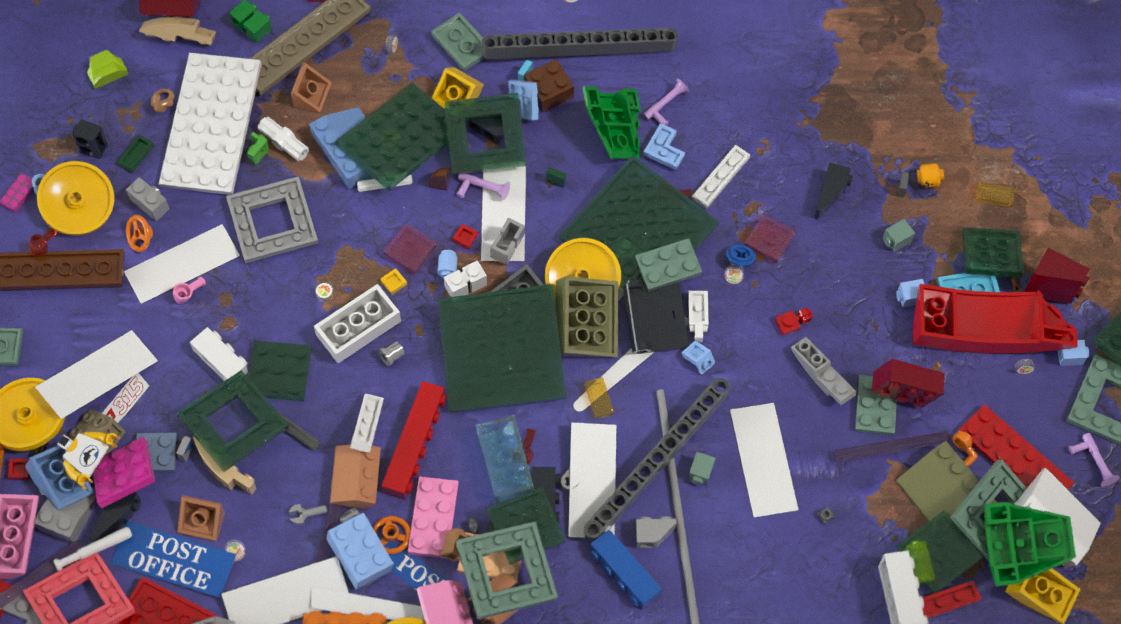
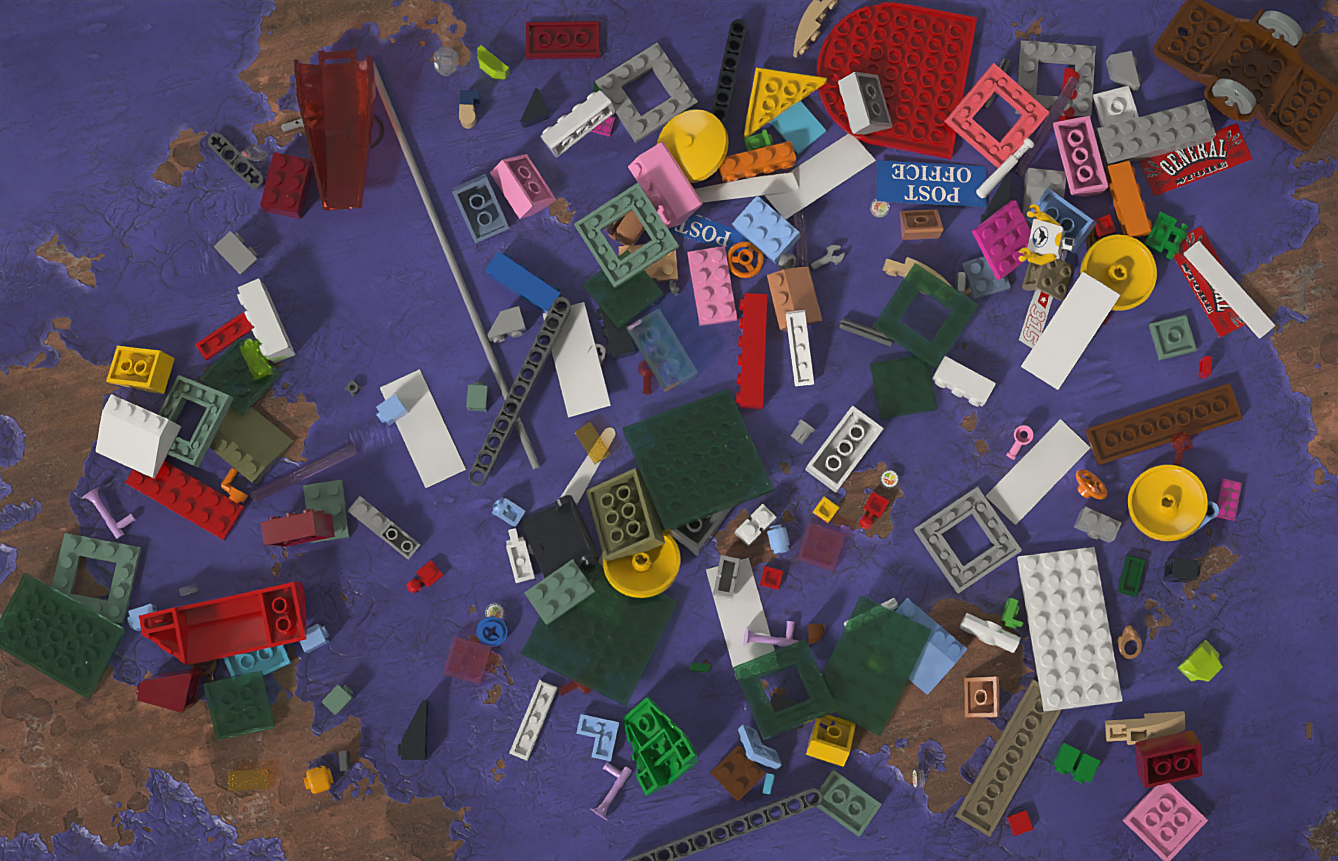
camera: 165 degrees right, 15 degrees up
medium nougat brick [439,528,472,562] -> none
green wedge [984,502,1076,586] -> none
none -> light blue brick [376,394,408,426]
none -> red plate [859,492,889,530]

